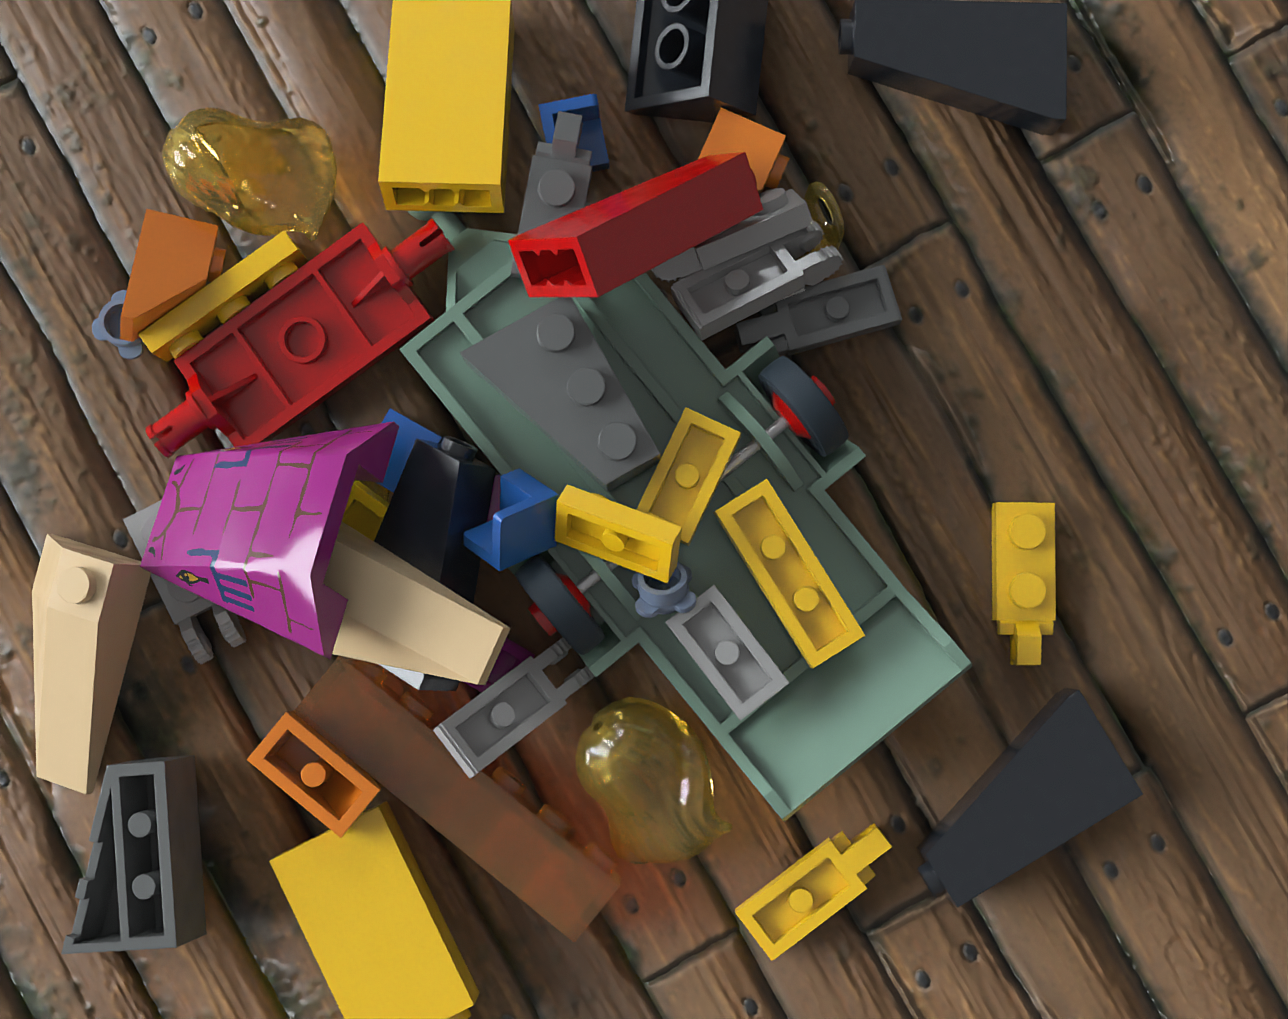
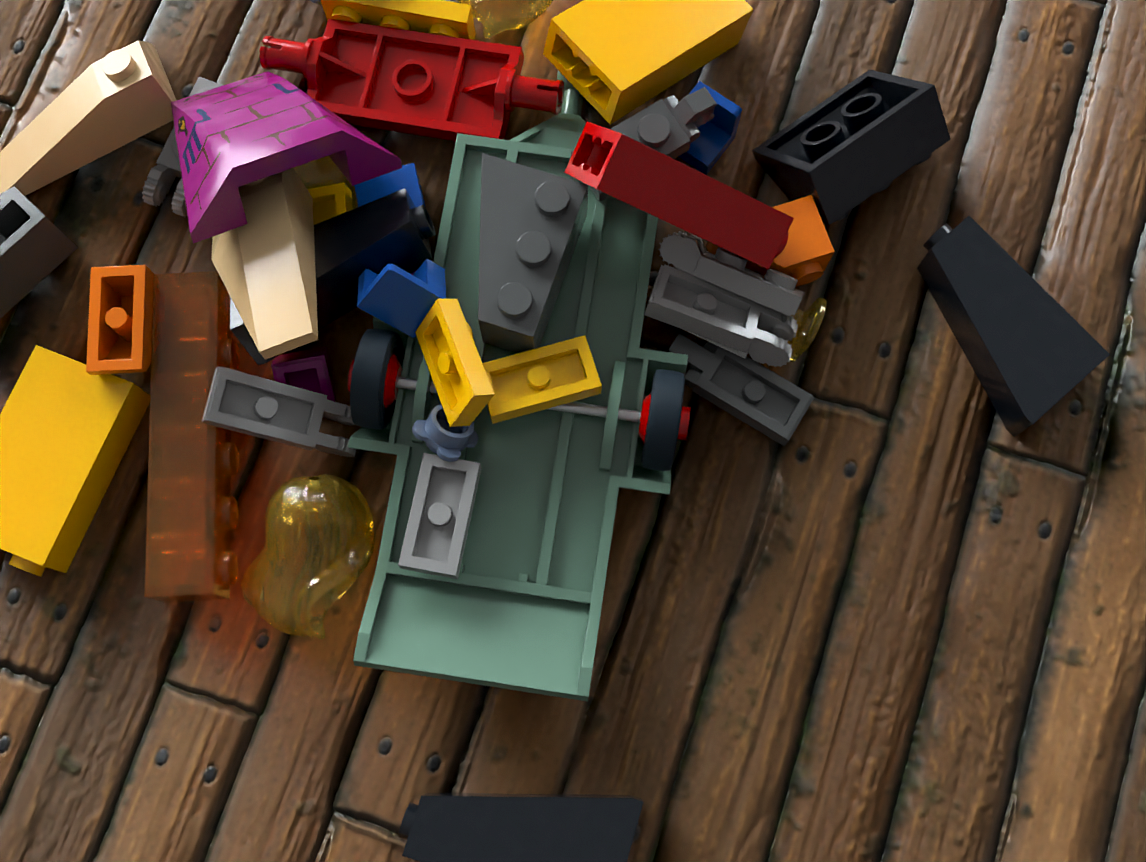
camera: 50 degrees right, 10 degrees down
yellow plate [713,479,865,668] -> none
yellow hinge [735,823,892,961] -> none
yellow hinge [992,502,1056,666] -> none

